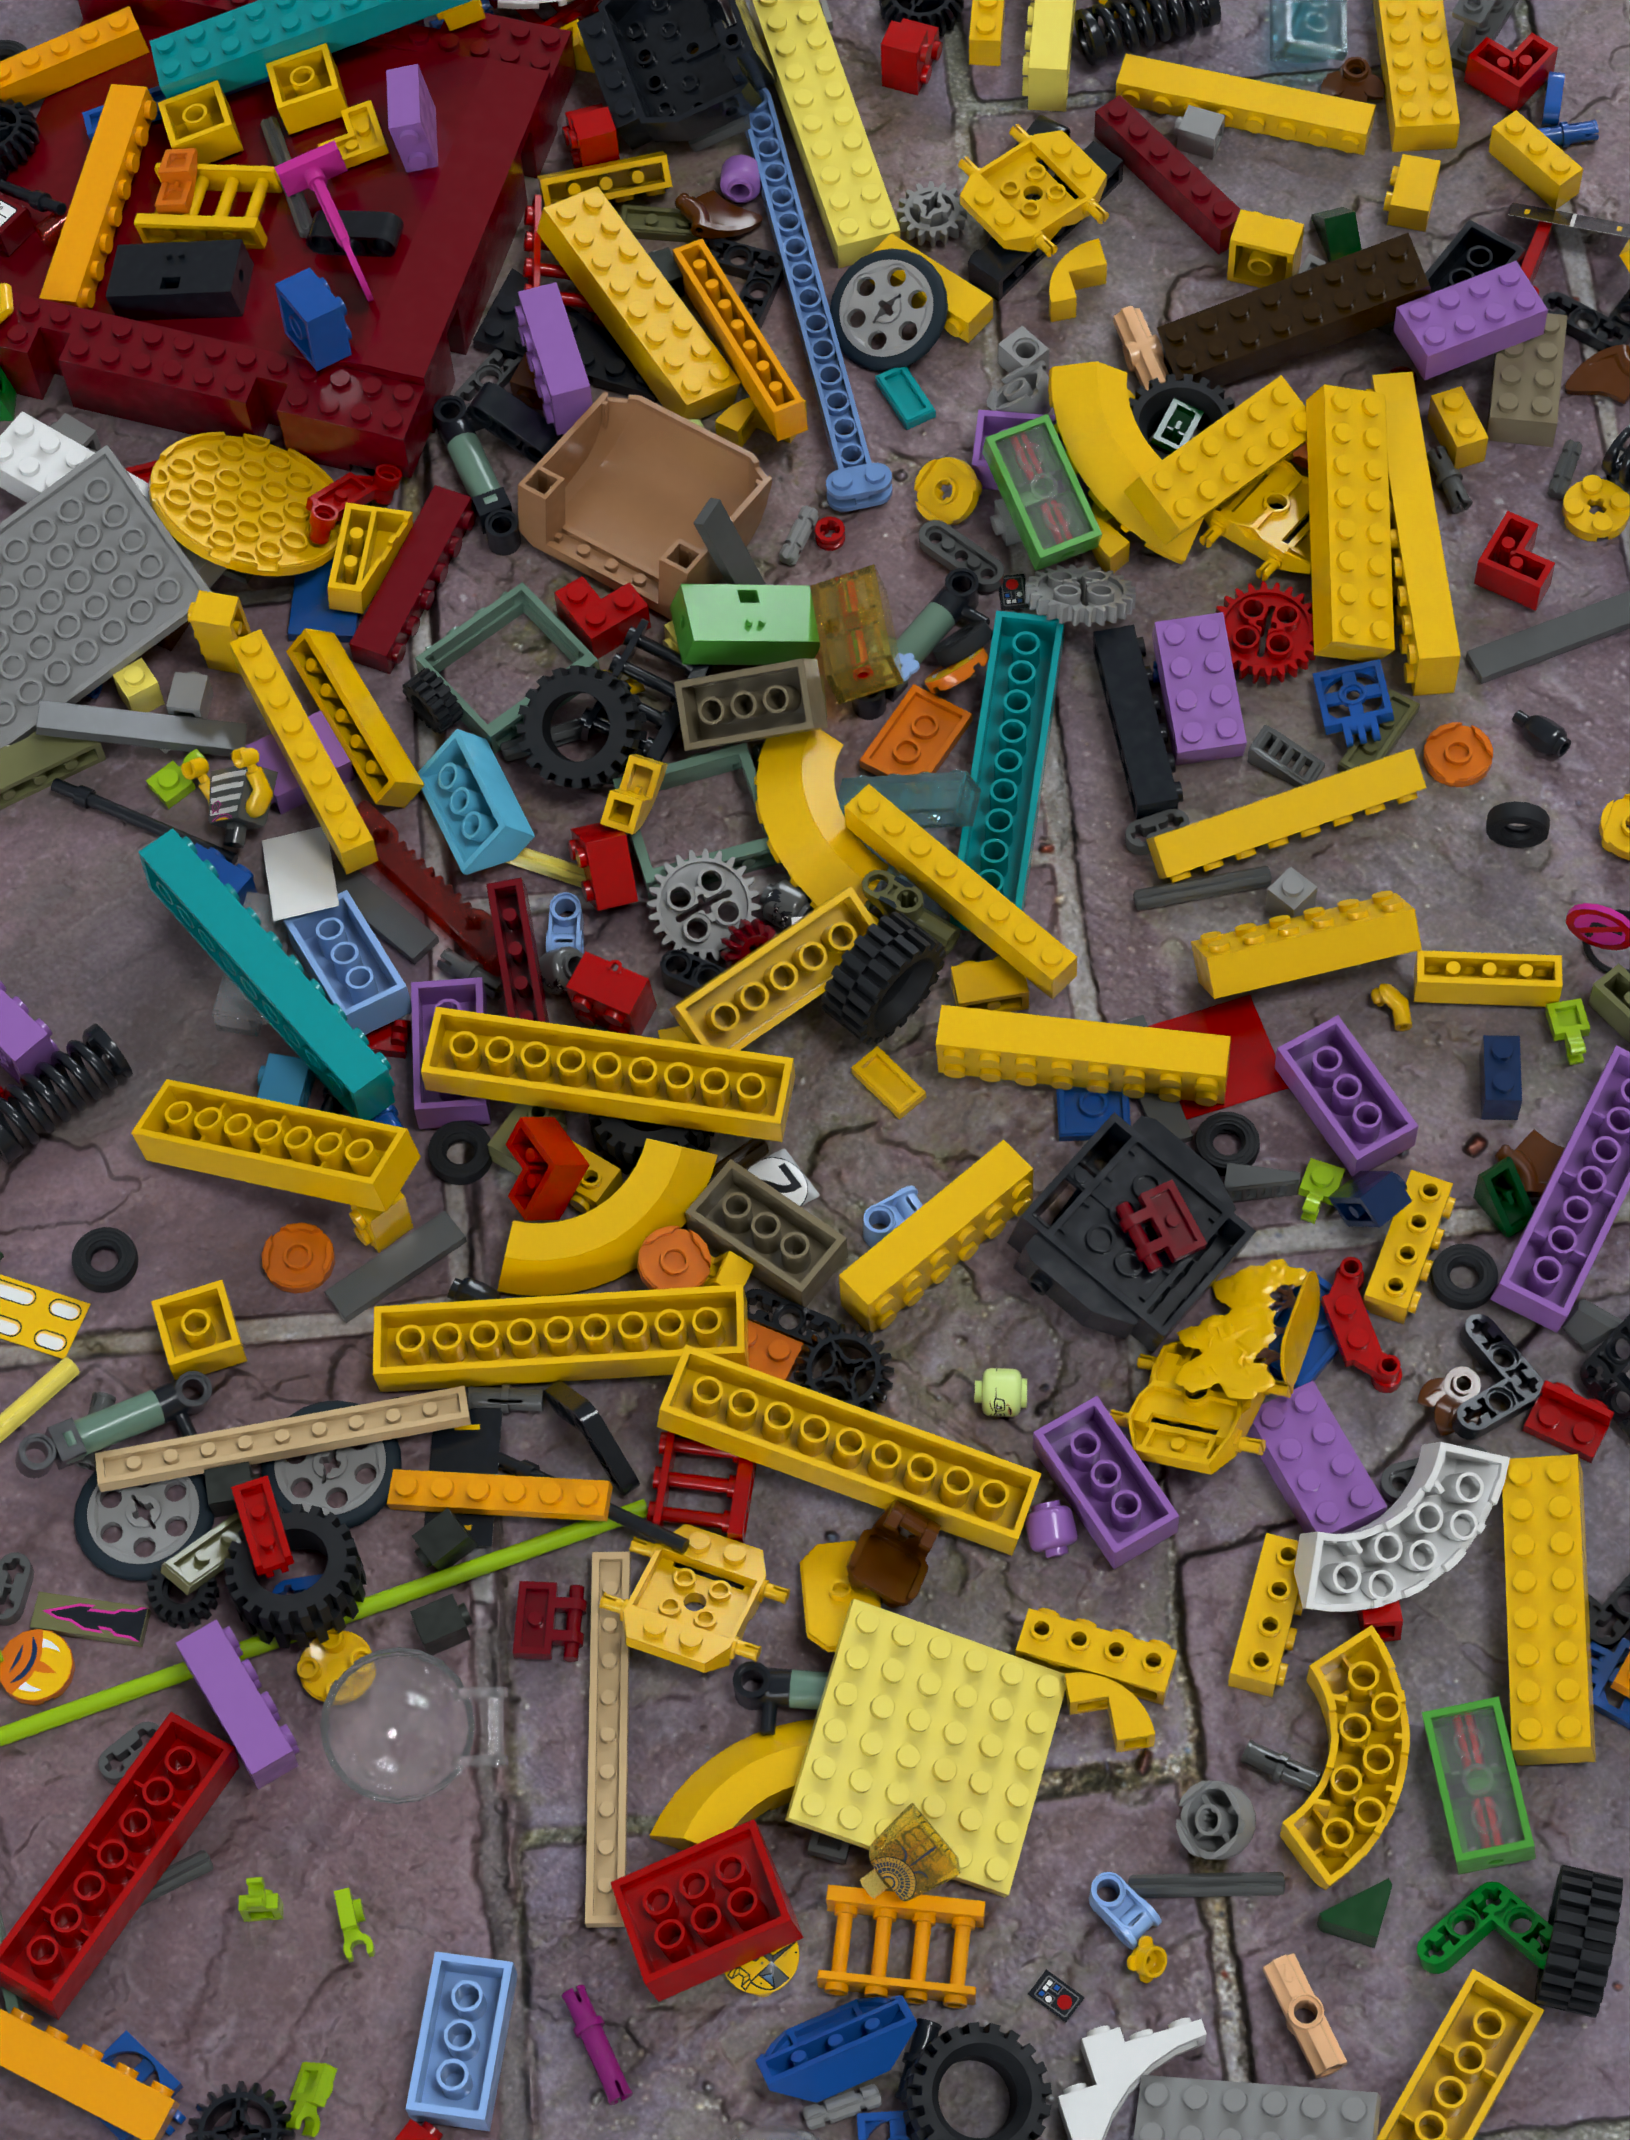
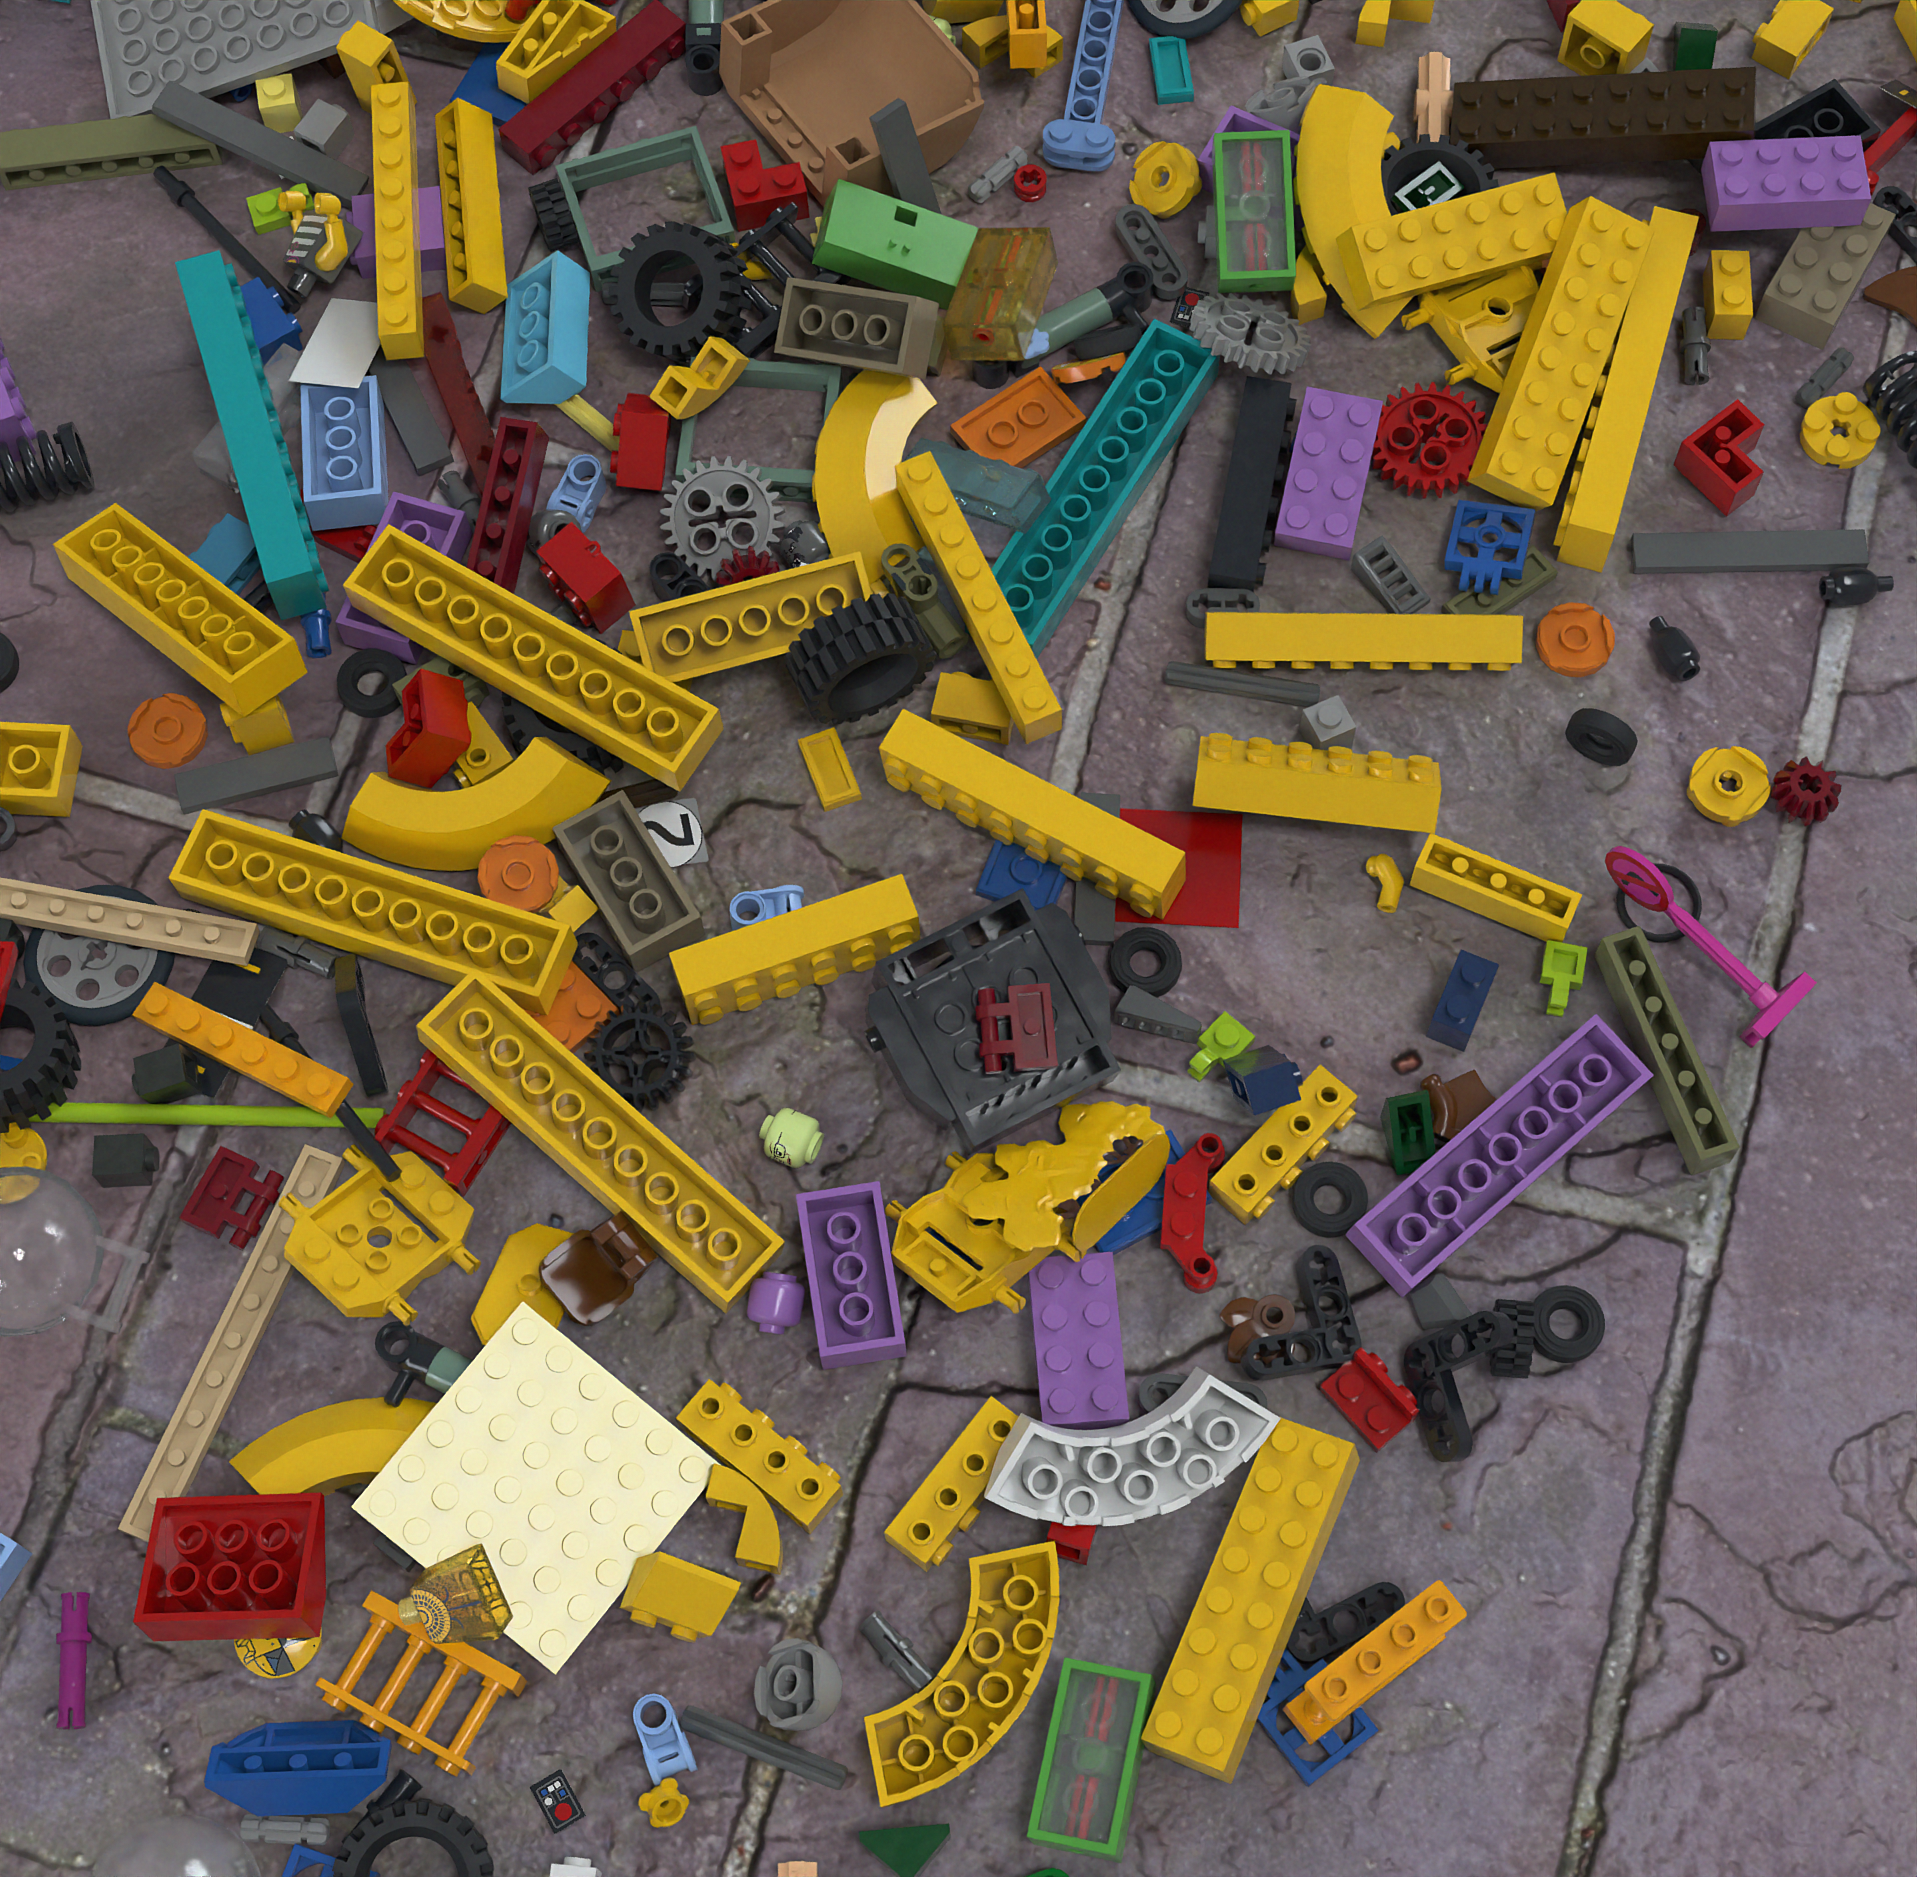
camera: 20 degrees right, 5 degrees up
medium lavender brick [1275,1015,1419,1177] -> none
none -> yellow slope [620,1551,741,1643]

